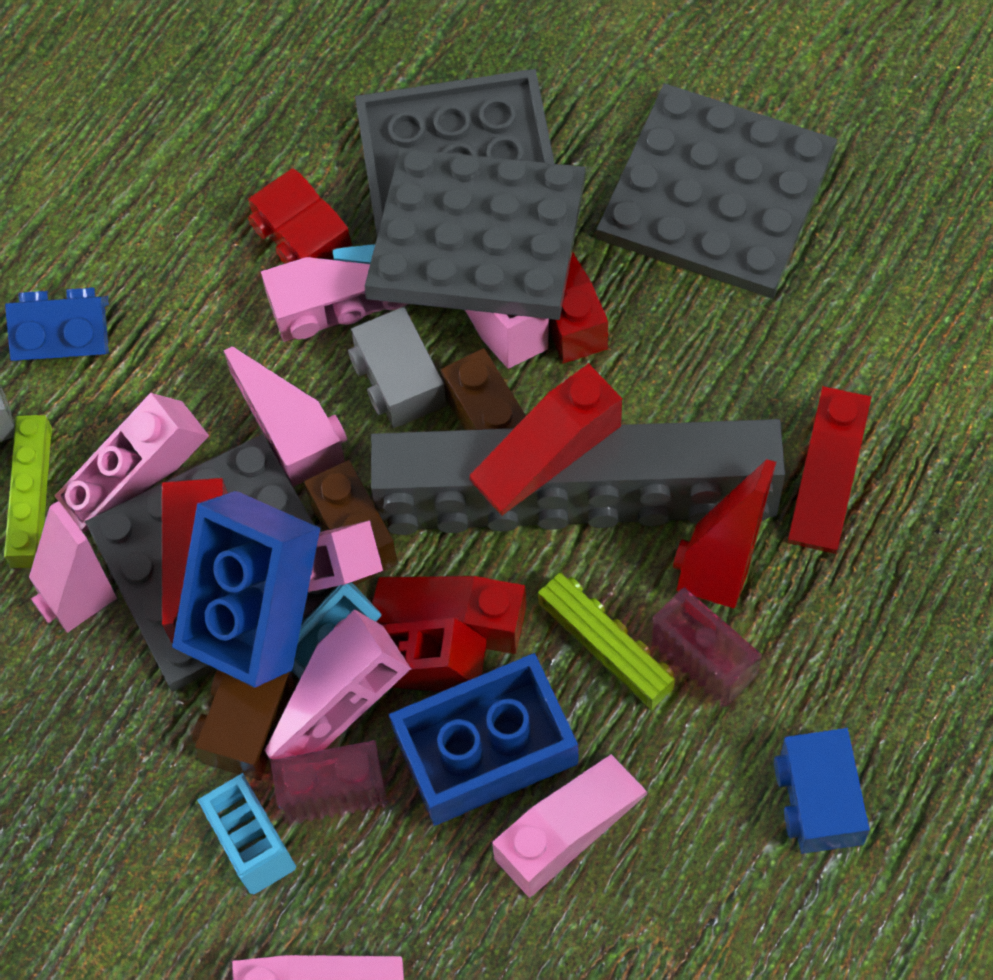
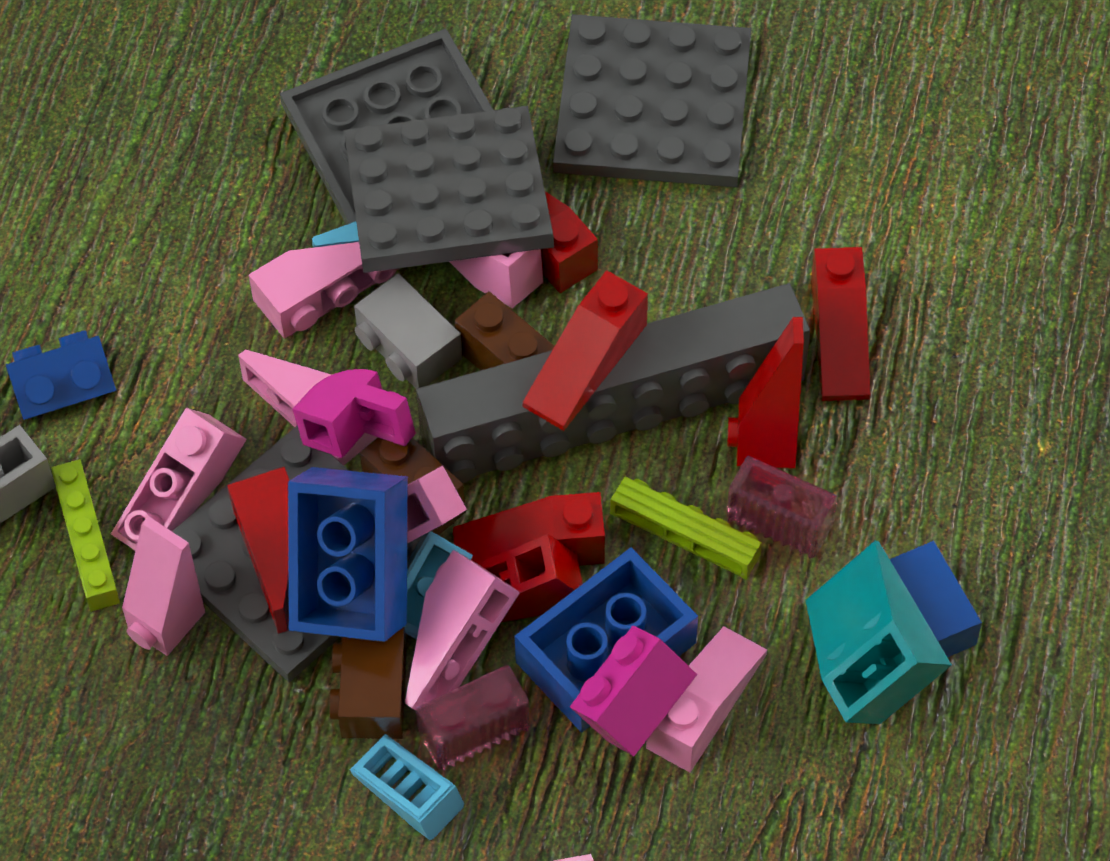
camera: 20 degrees left, 5 degrees down
red brick [248,168,352,264] -> none
none -> dark pink brick [292,369,416,458]
none -> dark pink brick [570,625,698,756]
none -> teal slope [805,541,952,724]

